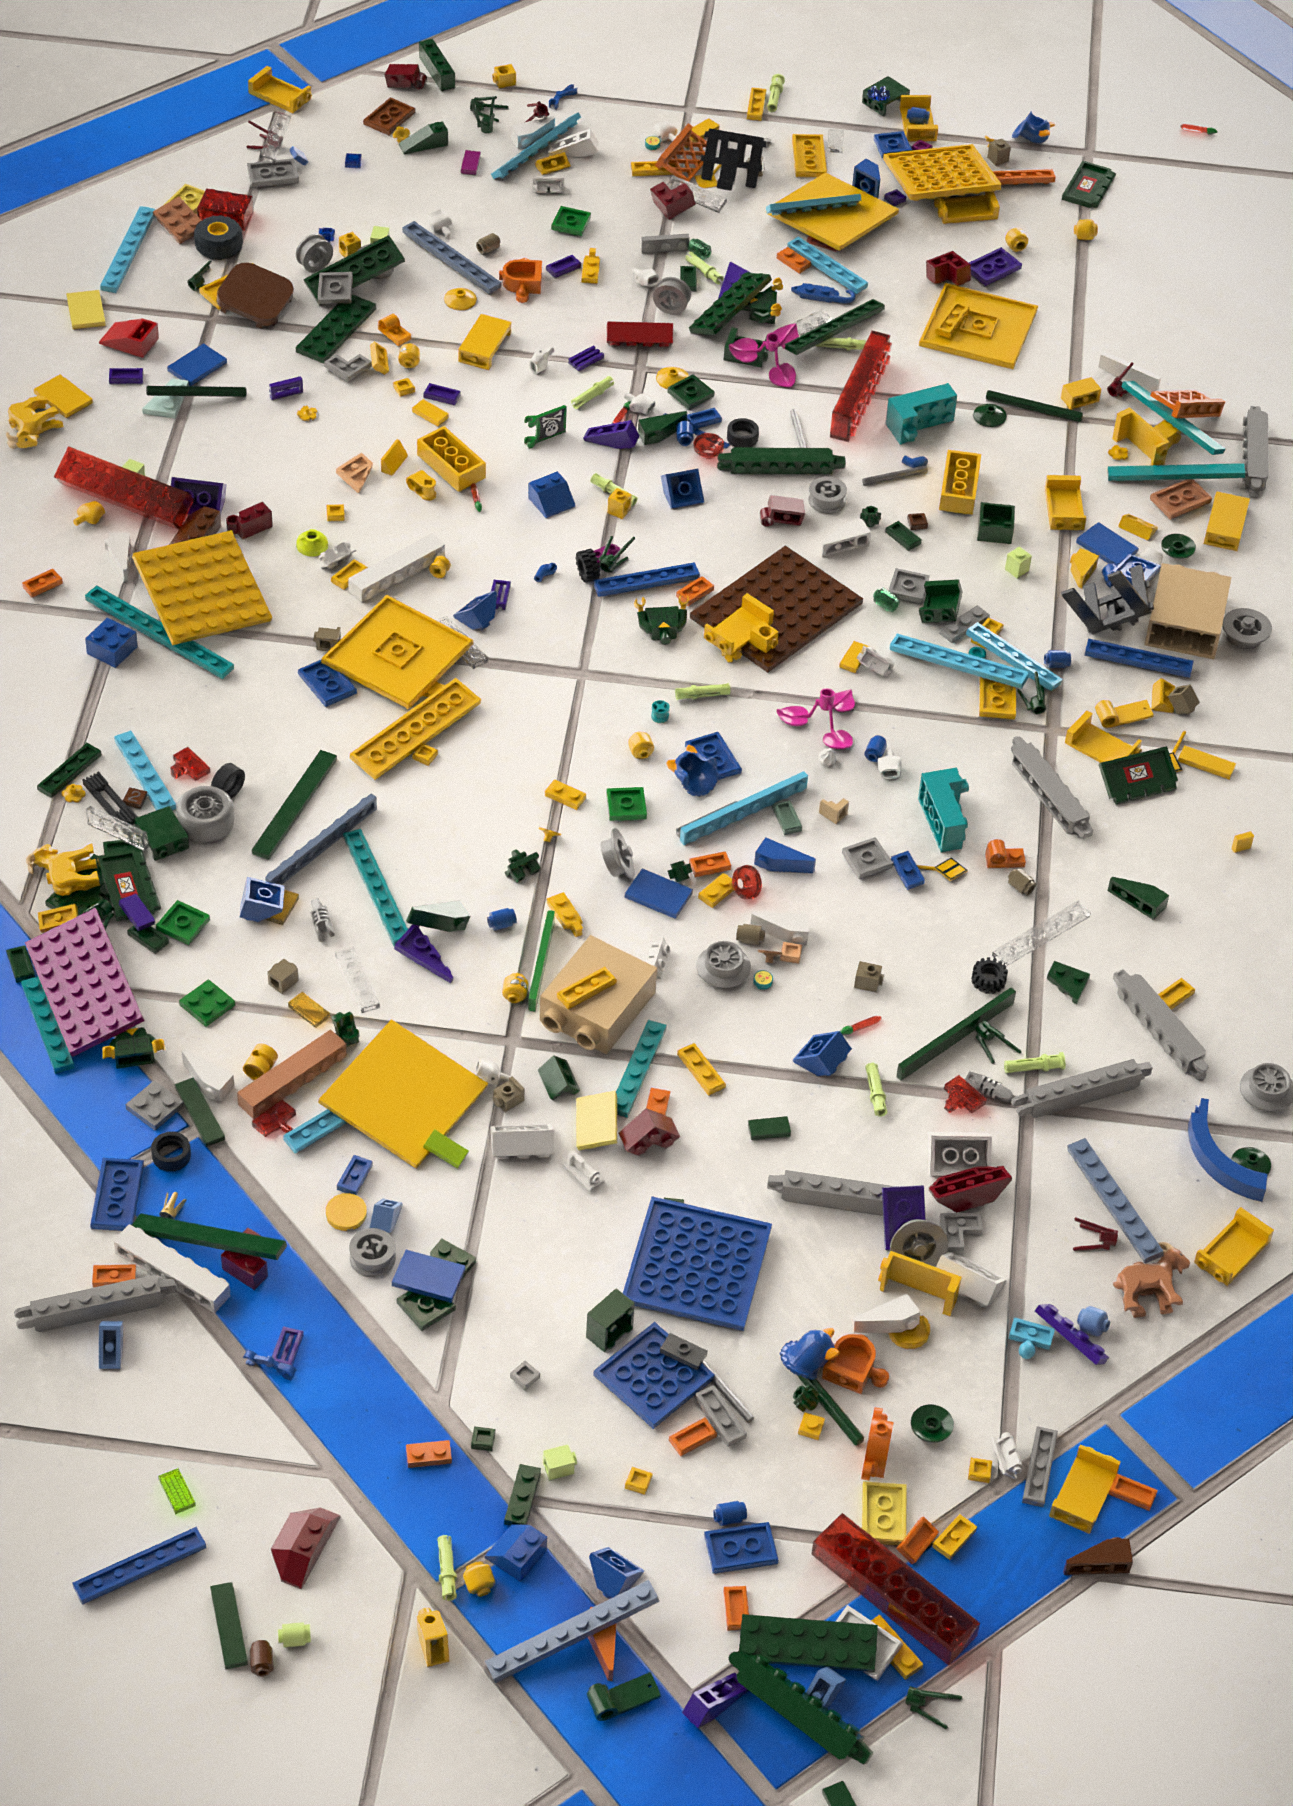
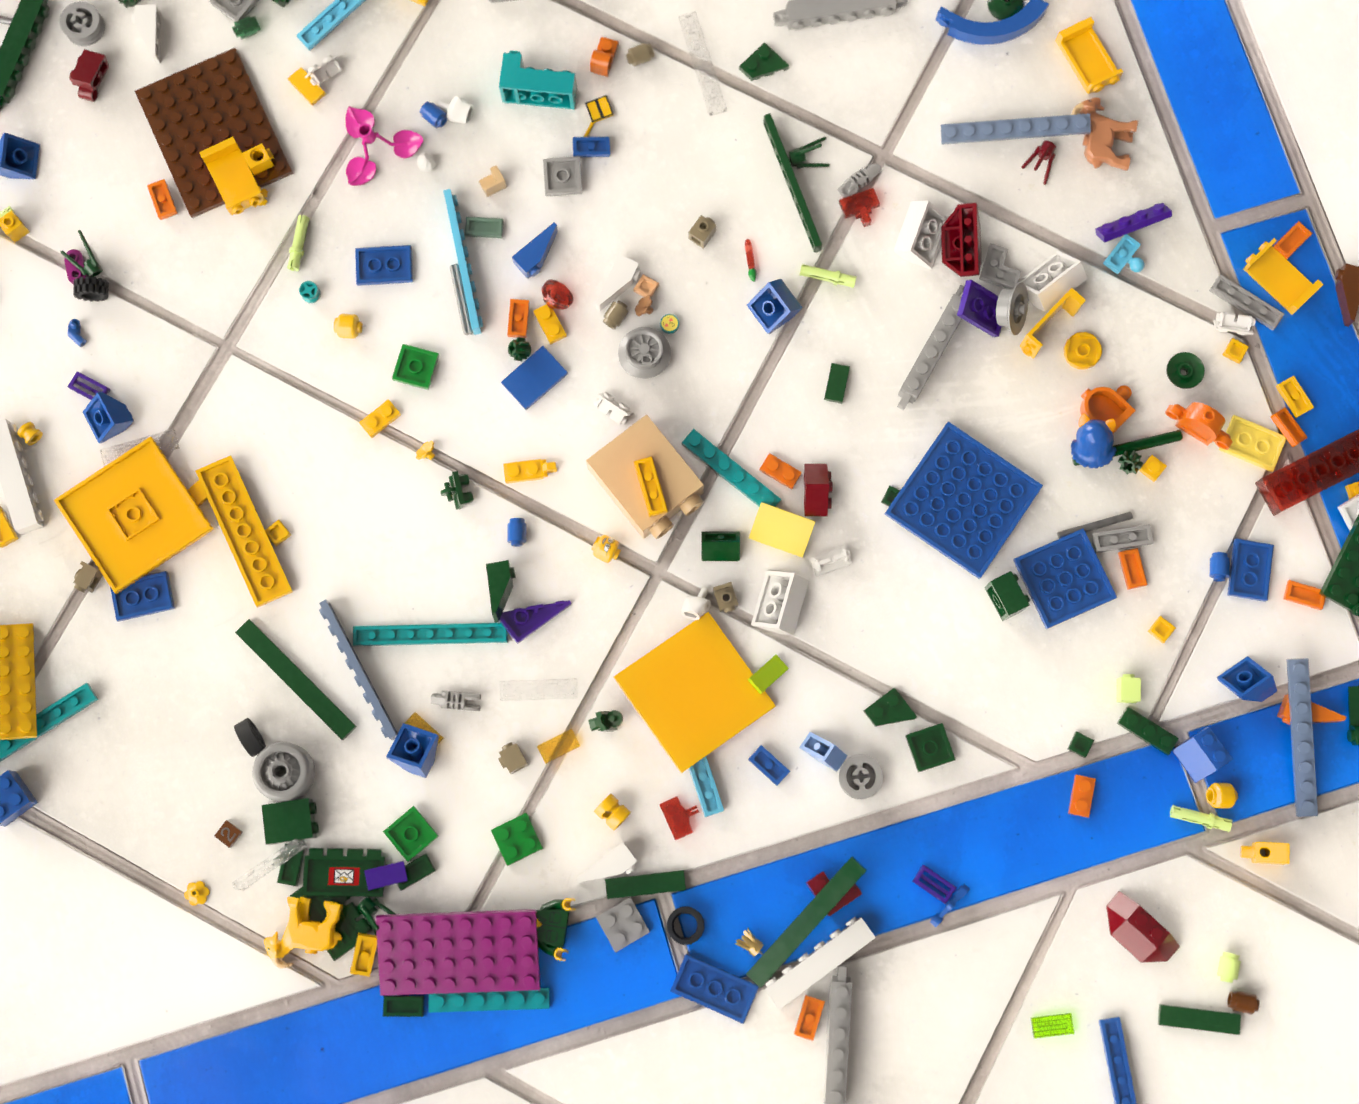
camera: 65 degrees left, 30 degrees up
dark green tile [37,743,102,798] -> none
black container [82,771,138,830] -> none
medium blue slope [99,1321,123,1369] -> none
medium azure plate [114,731,176,810] -> none
clear red hinge [170,747,211,781] -> none
nougat brick [237,1029,347,1119] -> none
yellow tile [326,1193,367,1231] -> none
tile [392,1249,465,1303] -> none
light grey plate [510,1360,540,1390] -> none
green tile [528,910,555,1012] -> none
blue plate [594,562,700,597] -> none
light grey wheel [600,828,635,879] -> none
dark green torso [634,595,689,645] -> none
dark grey plate [660,1333,708,1370] -> none
blue hair [666,745,719,797] -> none
yellow tile [677,1043,726,1096] -> none
white slope [852,1294,920,1334] -> none
black tyre [971,957,1008,994] -> none
yellowish green pin [1004,1052,1066,1073] -> none
light grey hinge [1011,1059,1153,1118] -> none
medium blue head [1077,1306,1110,1337] -> none

